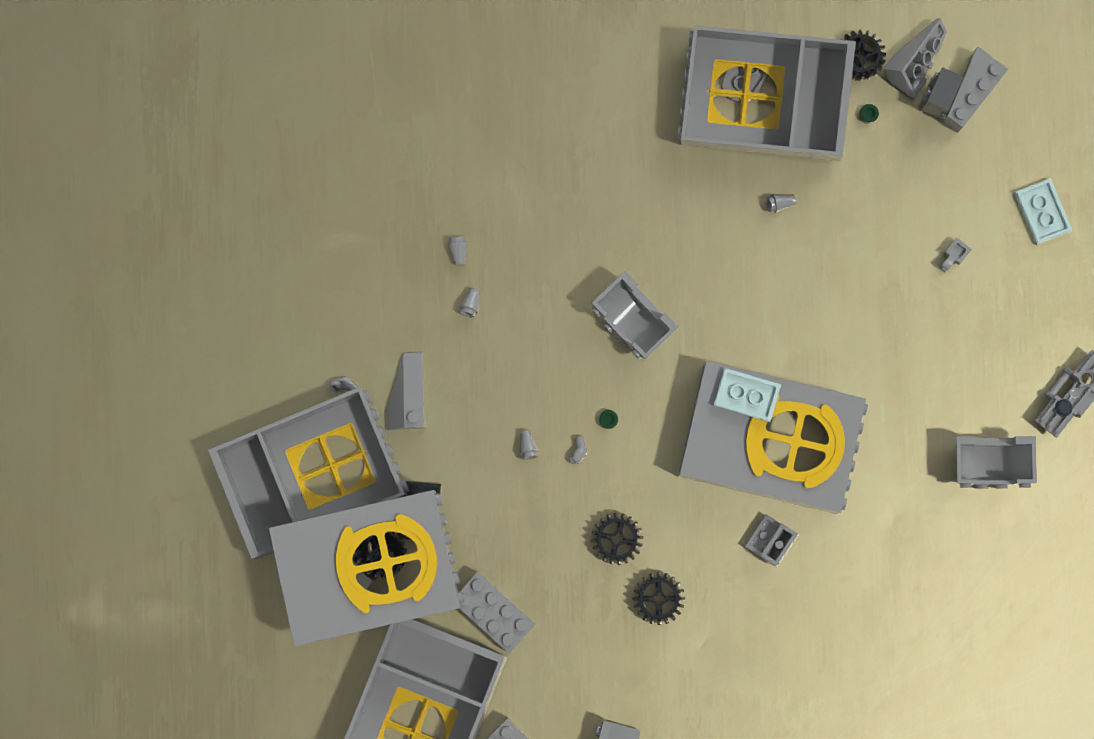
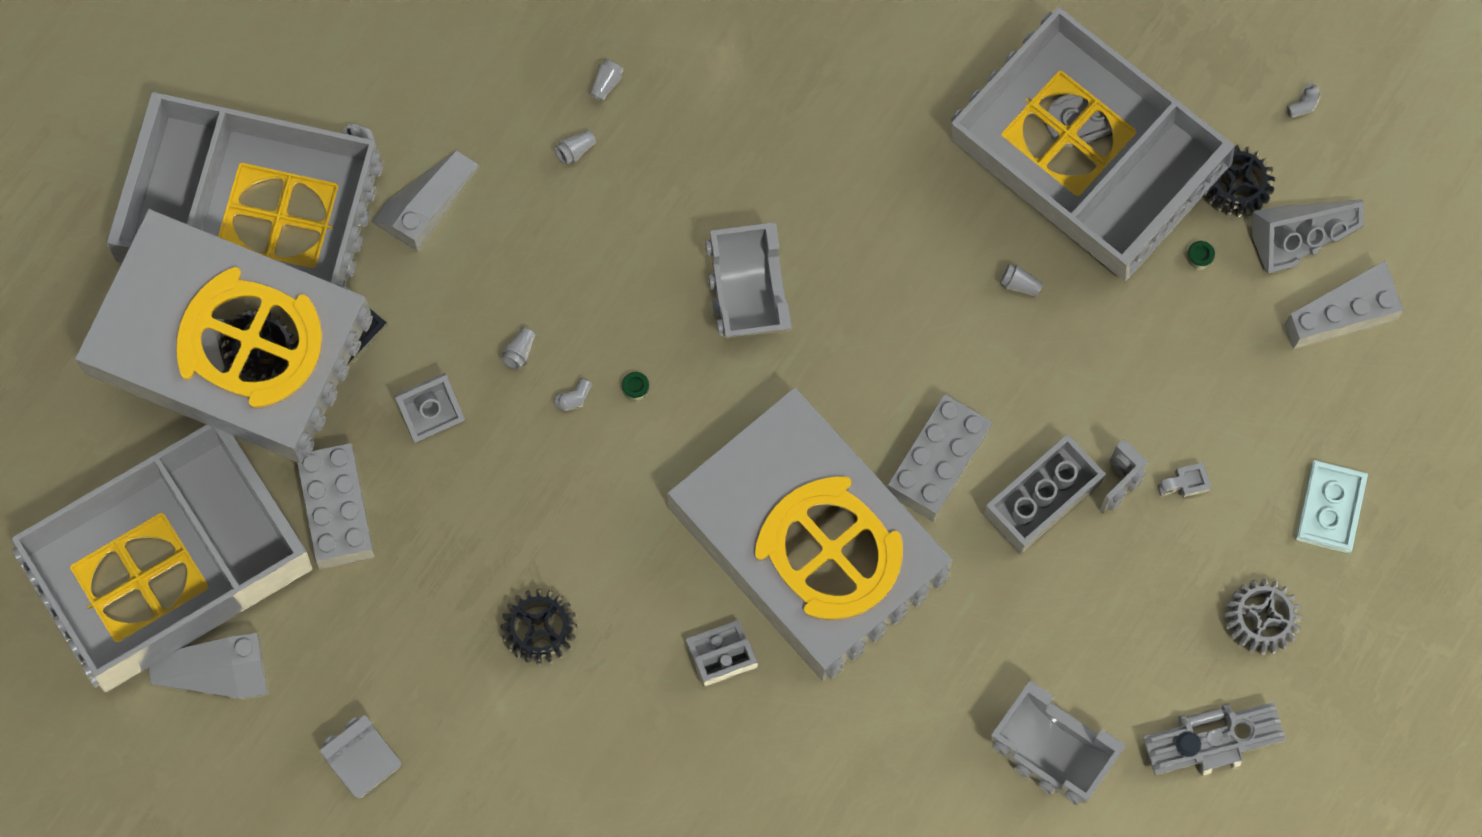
camera: 30 degrees right, 10 degrees down
black gear [591,513,643,565] -> none
light aqua tile [714,368,781,423] -> none
dark grey brick [920,67,964,120] -> none
none -> light grey slope [394,373,465,443]
none -> light grey brick [887,394,993,522]
none -> light grey brick [983,434,1106,554]
none -> light grey bracket [1099,439,1148,513]
none -> light grey gear [1225,579,1302,655]

